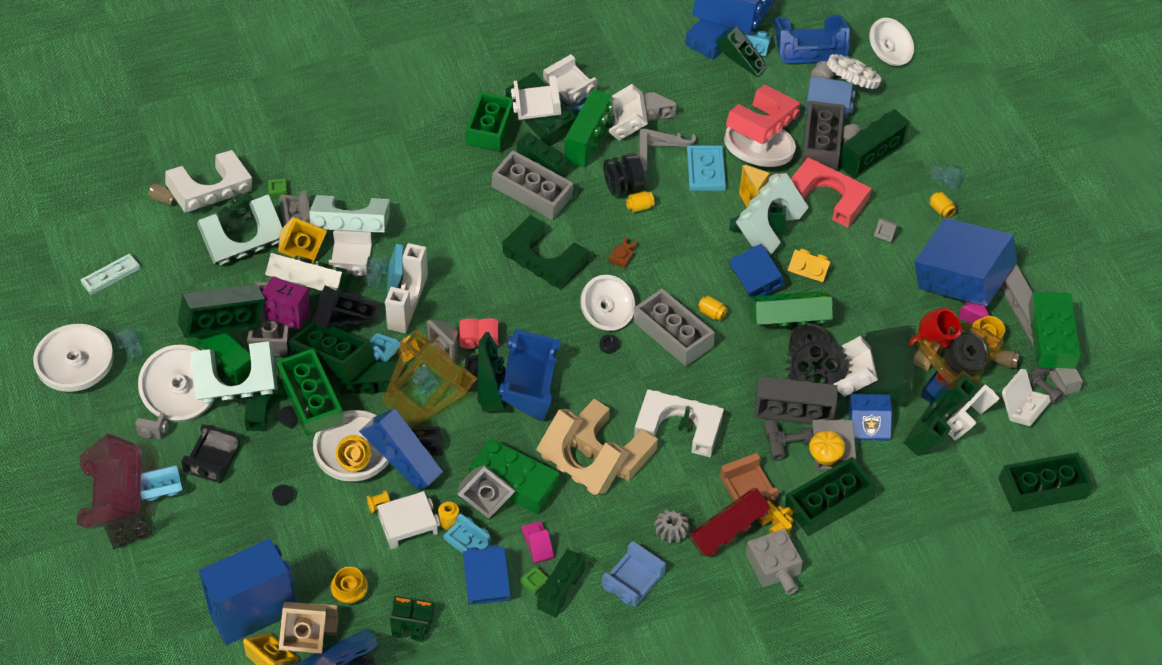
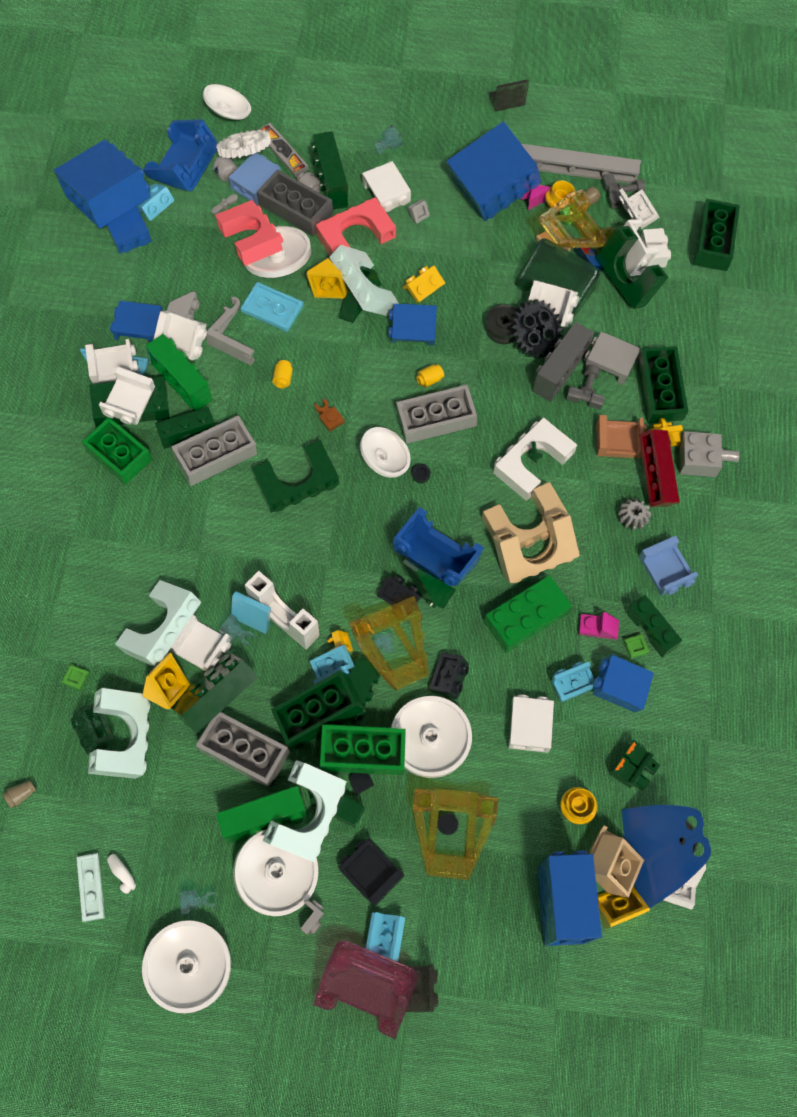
camera: 65 degrees left, 15 degrees up
white arch [165,150,252,213] -> none
dark green brick [178,284,265,339] -> none
magenta brick [262,276,310,329] -> none
light grey bracket [279,190,310,226] -> none
black wedge [311,285,381,328] -> none
yellow piece [336,435,372,471] -> none
blue wedge [359,408,443,490] -> none
yellow bush [366,490,390,514] -> none
light grey slope [427,320,458,368] -> none
yellow brick [438,502,459,530] -> none
light grey slope [458,465,515,519] -> none
coral brick [459,318,499,349] -> none
black wheel [603,152,646,197] -> none
dark green slope [715,26,767,77] -> none
brick [749,291,833,326] -> none
yellow piece [809,430,845,465] -> none
blue slope [848,394,892,441] -> none
red piece [909,308,962,348] -> none
yellow brick [930,192,956,218] -> none
pearl dark grey wheel [944,332,988,375] -> none
green brick [1028,292,1080,369] -> none
none -> white arm [107,854,136,894]
none -> blue panel [110,301,163,343]
none -> light grey piece [211,194,238,214]
none -> tile [256,123,309,177]
none -> white panel [362,161,411,212]
none -> clear yellow windscreen [413,787,499,880]
none -> clear smoke bracket [489,79,529,112]
none -> white piece [640,228,671,267]

